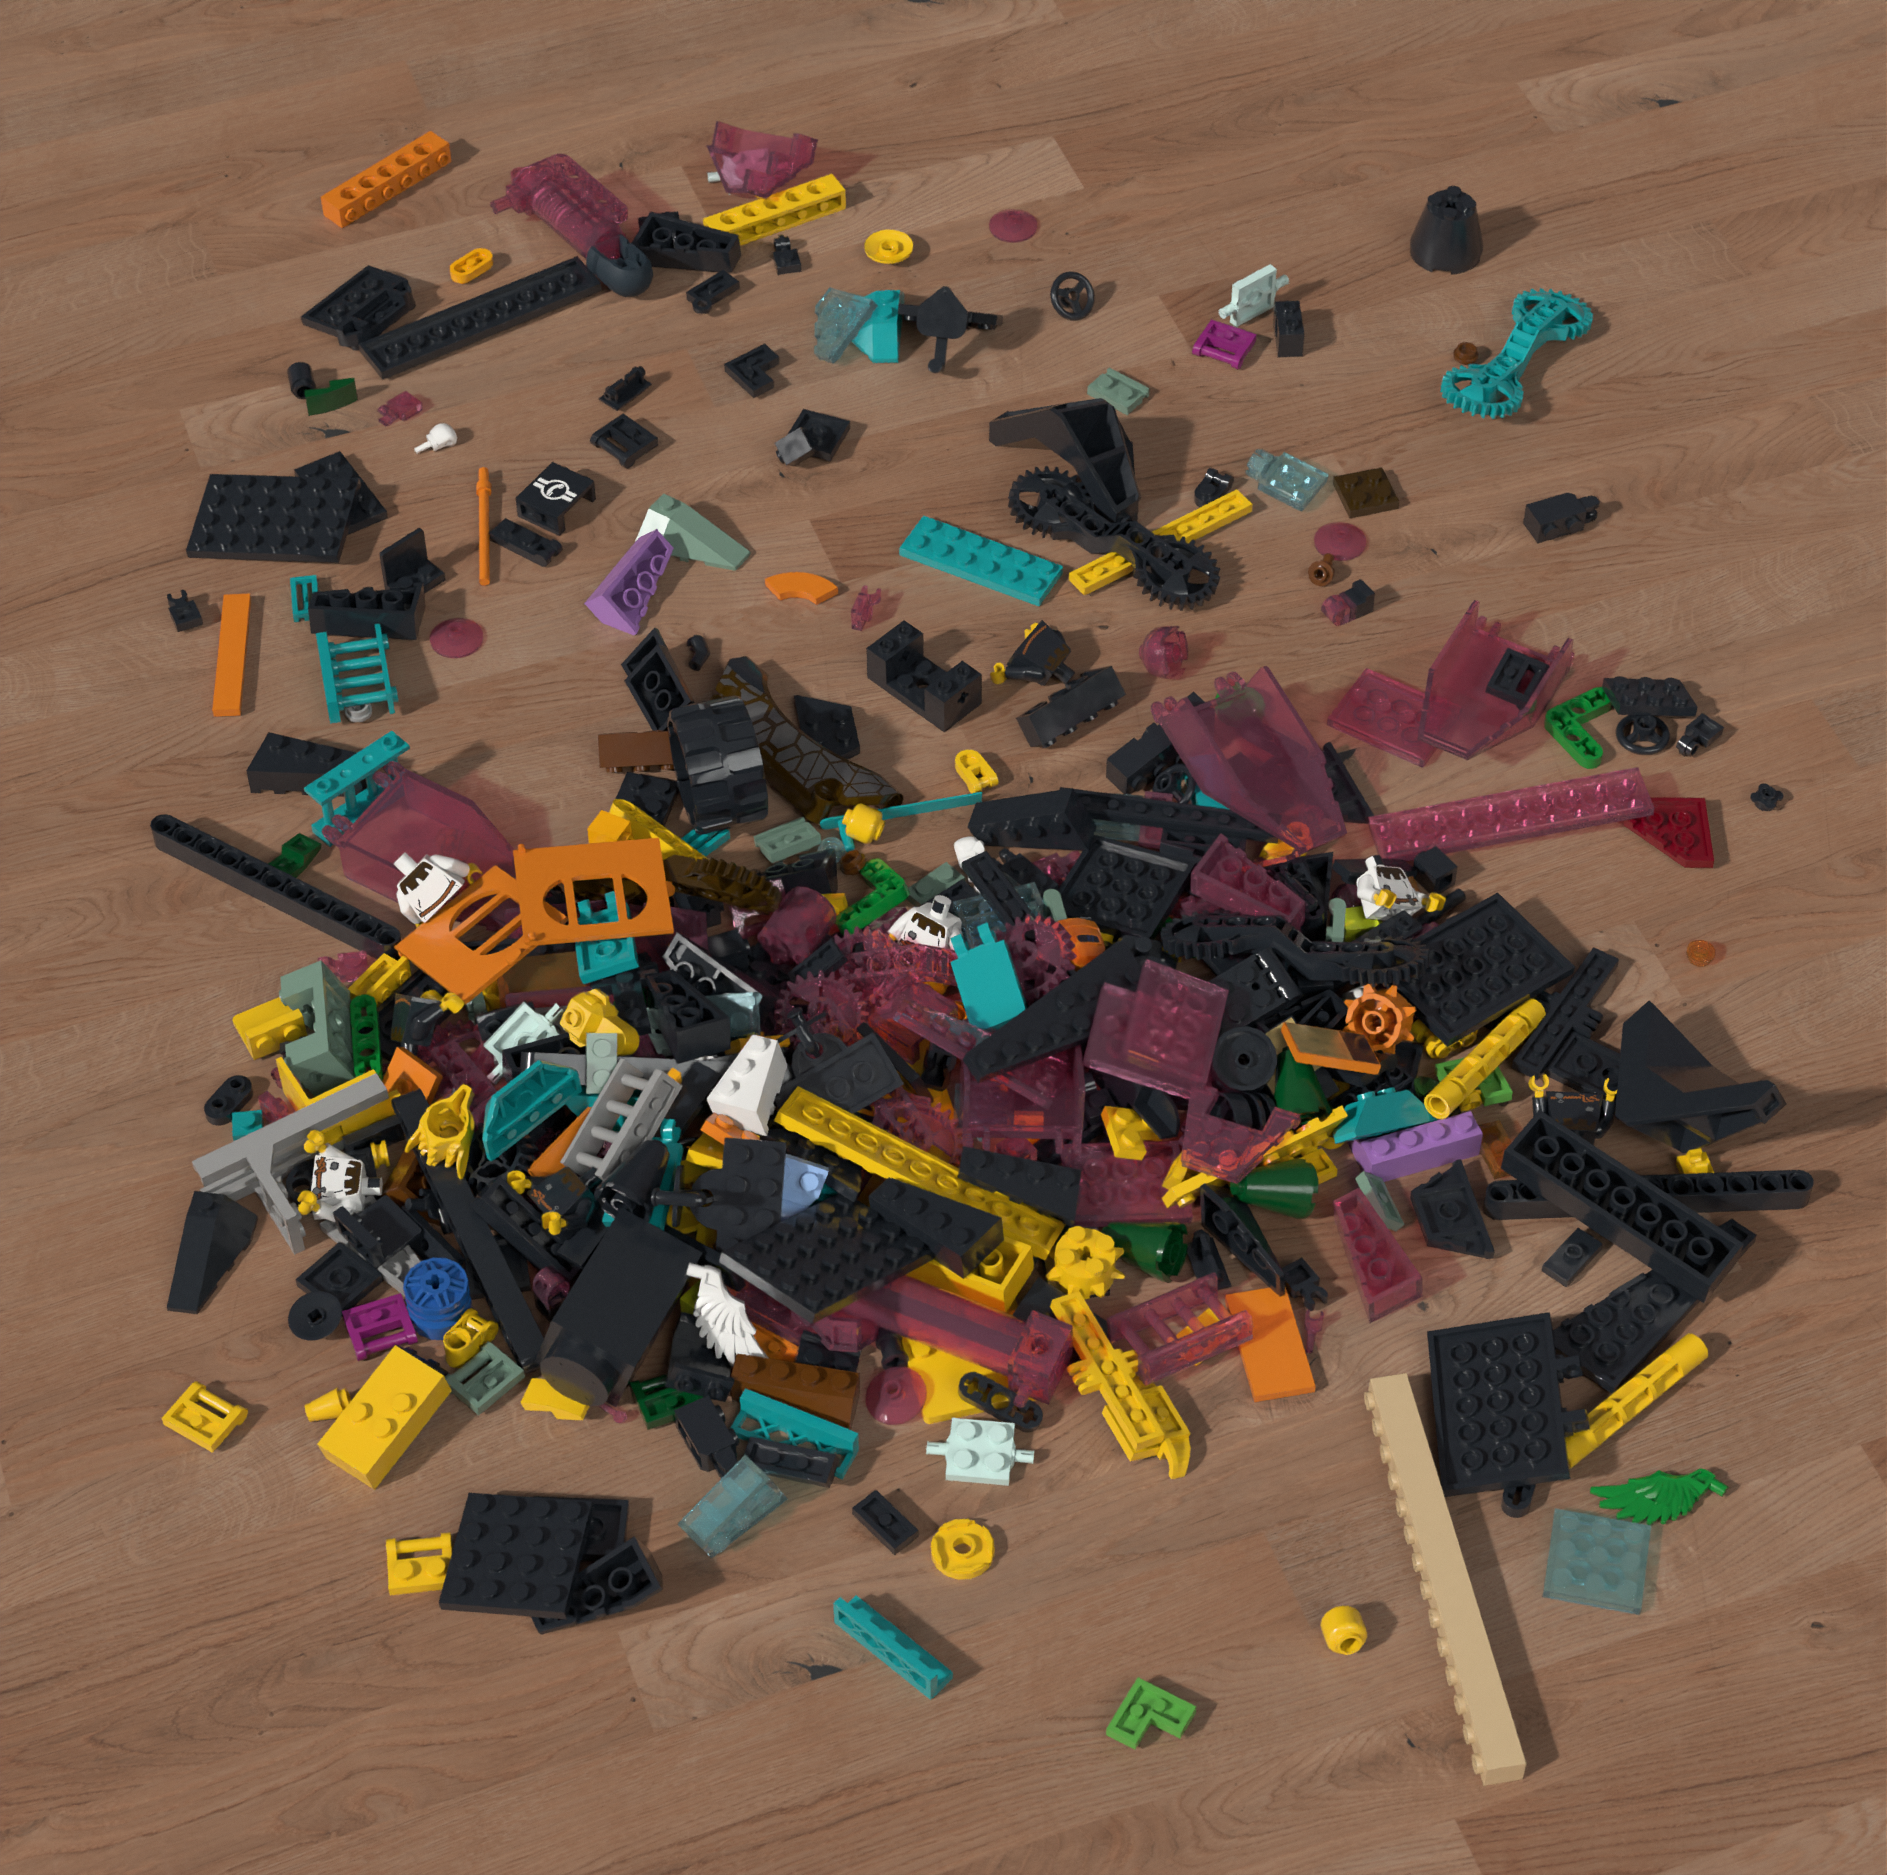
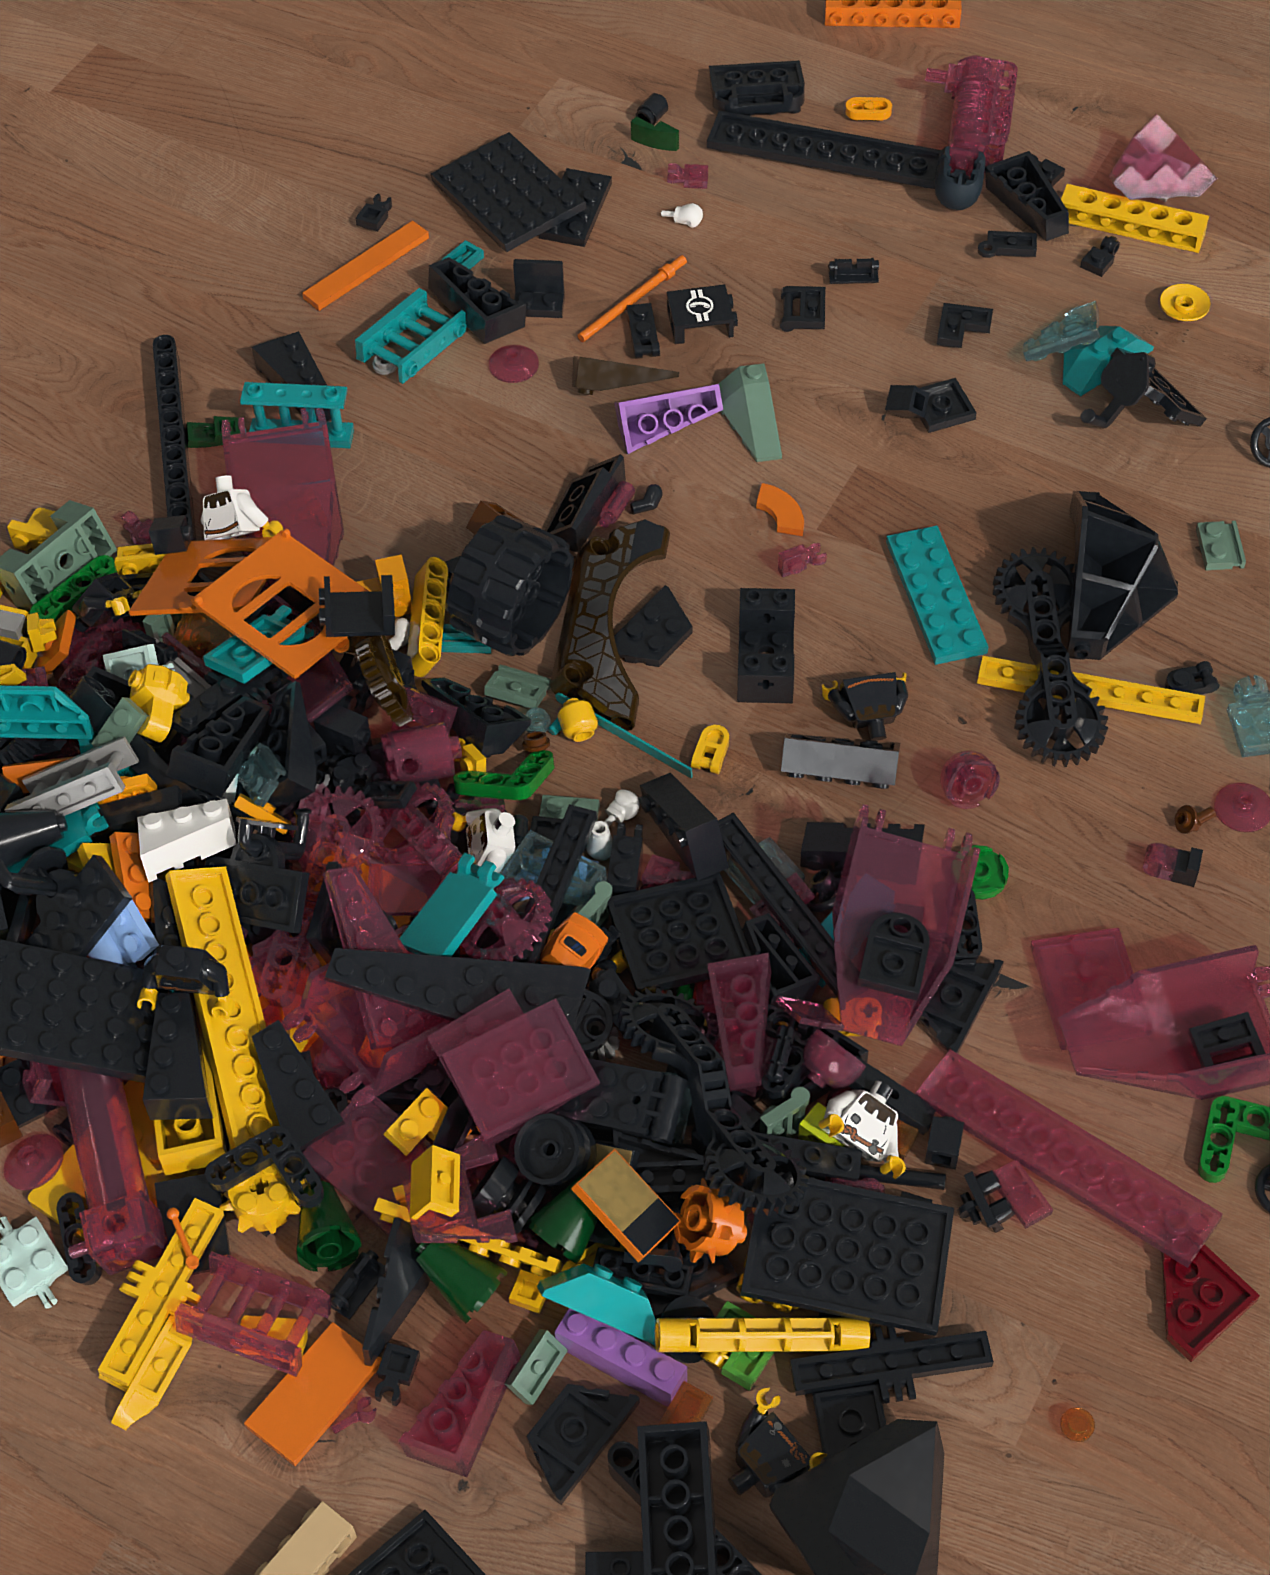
camera: 50 degrees right, 5 degrees up
none -> yellow tile [27,613,57,653]
none -> black torso [137,945,235,1019]
none -> black brick [148,515,194,555]
none -> orange hinge [166,1207,199,1270]
none -> black beam [205,1126,324,1208]
none -> black panel [319,575,395,637]
none -> yellow panel [409,1145,460,1220]
none -> dark brown wedge [572,356,679,395]
none -> clear pink cylinder [599,481,635,528]
none -> clear pink cylinder [803,1029,867,1089]
none -> black plate [857,913,930,1001]
none -> black hips [957,1170,1015,1233]
none -> clear pink plate [994,1159,1053,1229]

